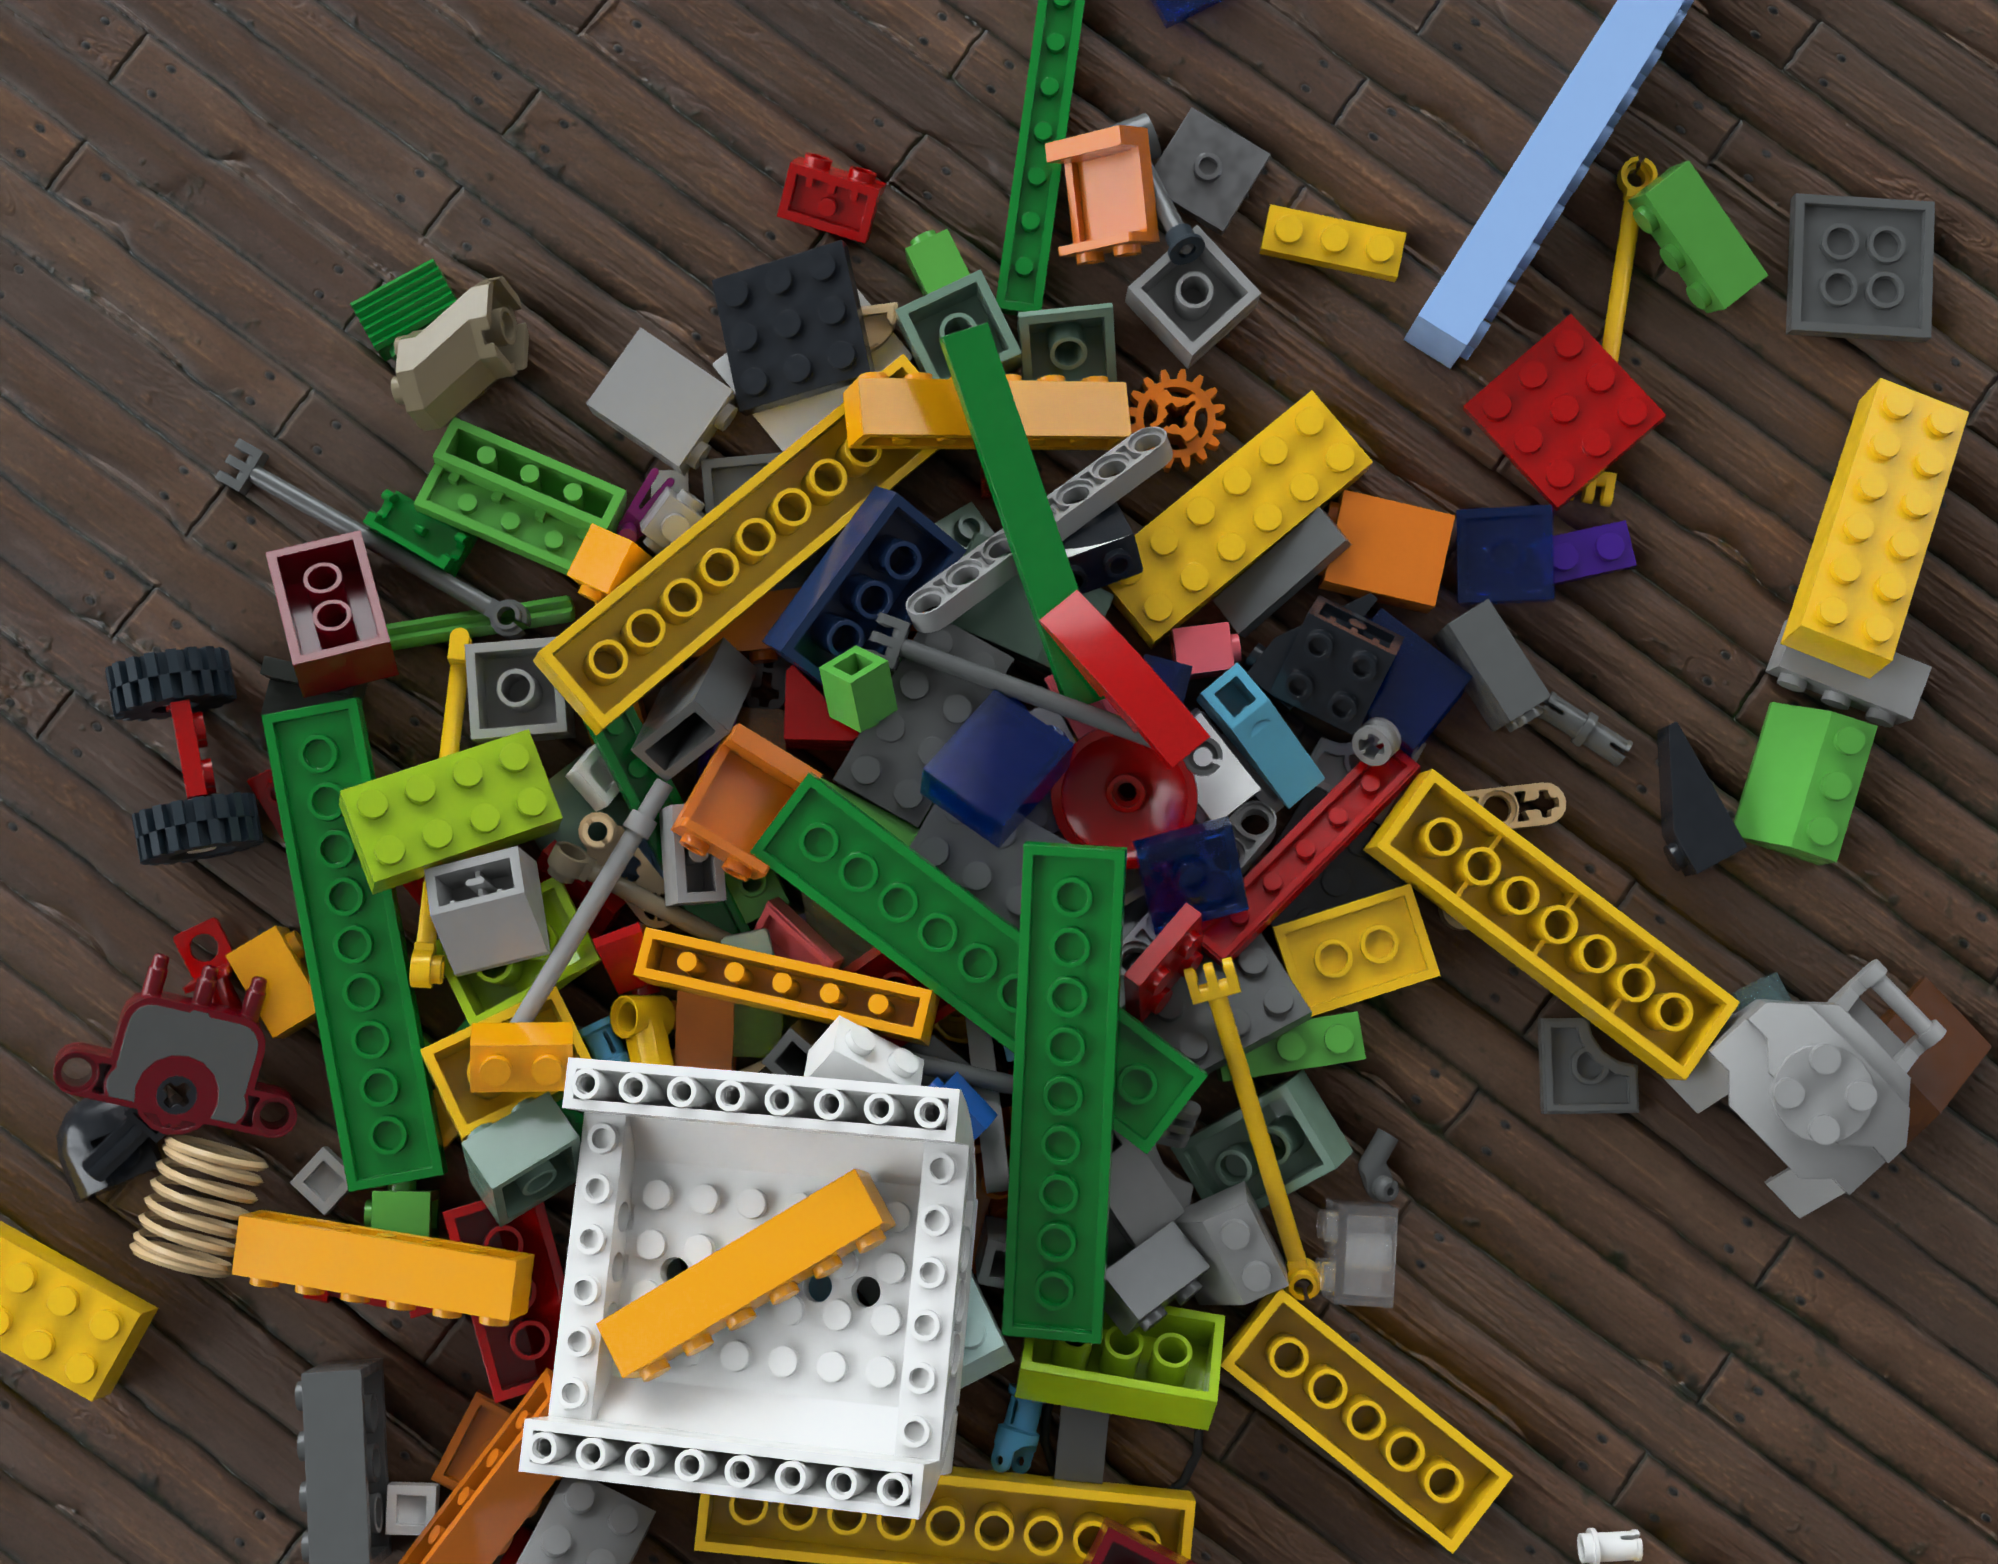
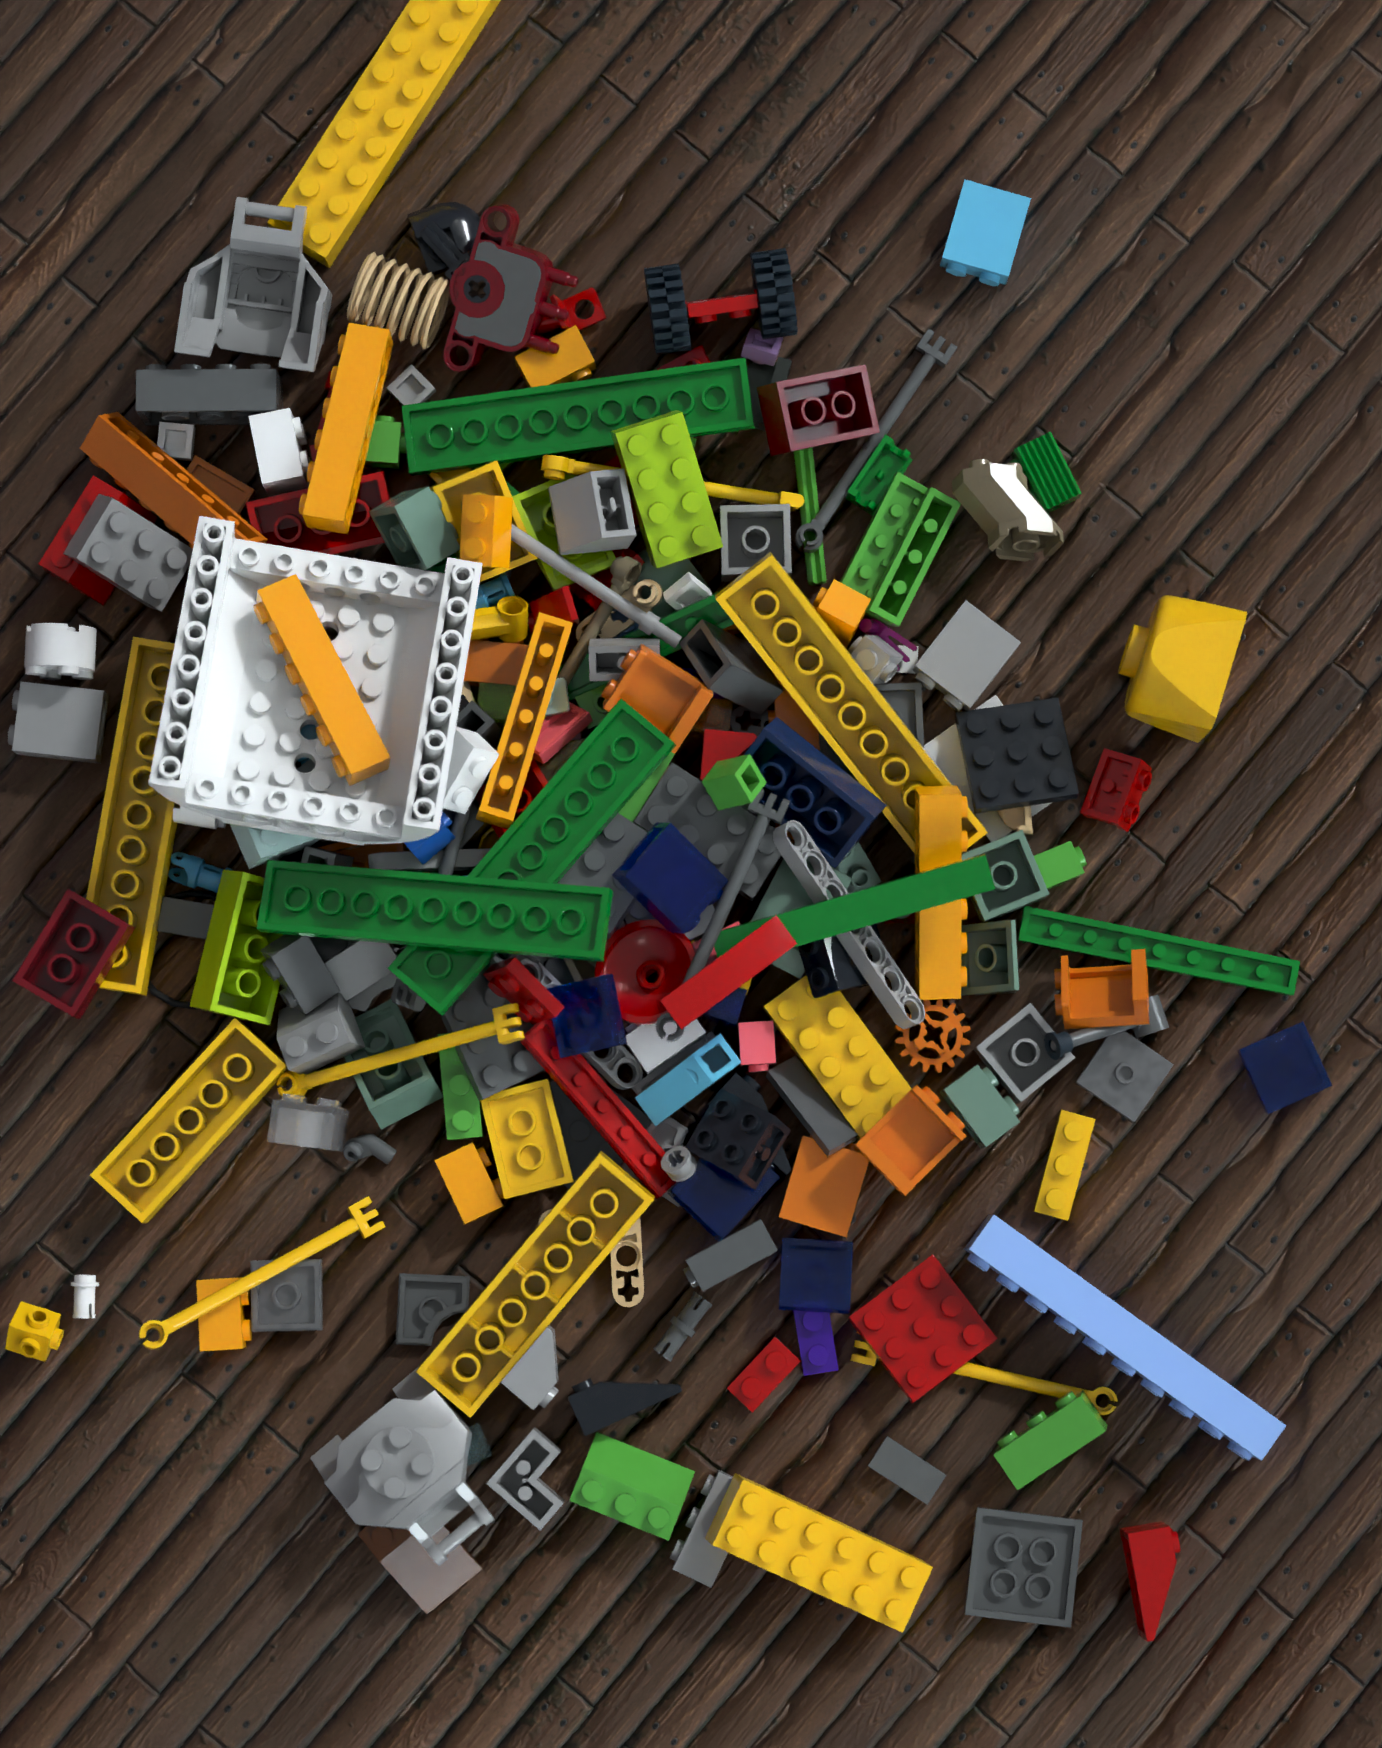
camera: 95 degrees right, 0 degrees up
none -> yellow hinge [139,1196,386,1350]
none -> light grey piece [174,197,332,372]
none -> light orange brick [196,1277,252,1351]
none -> white brick [248,408,311,497]
none -> flat silver plate [250,1259,323,1332]
none -> light orange brick [434,1142,504,1225]
none -> light grey brick [486,1427,565,1531]
none -> light grey slope [501,1325,559,1410]
none -> red plate [727,1337,800,1413]
none -> lavender plate [741,328,783,366]
none -> orange panel [854,1085,966,1196]
none -> dark grey tile [868,1435,946,1505]
none -> sand green brick [939,1065,1020,1149]
none -> medium azure brick [940,180,1031,286]
none -> yellow piece [1118,595,1247,743]
none -> red slope [1119,1521,1180,1642]

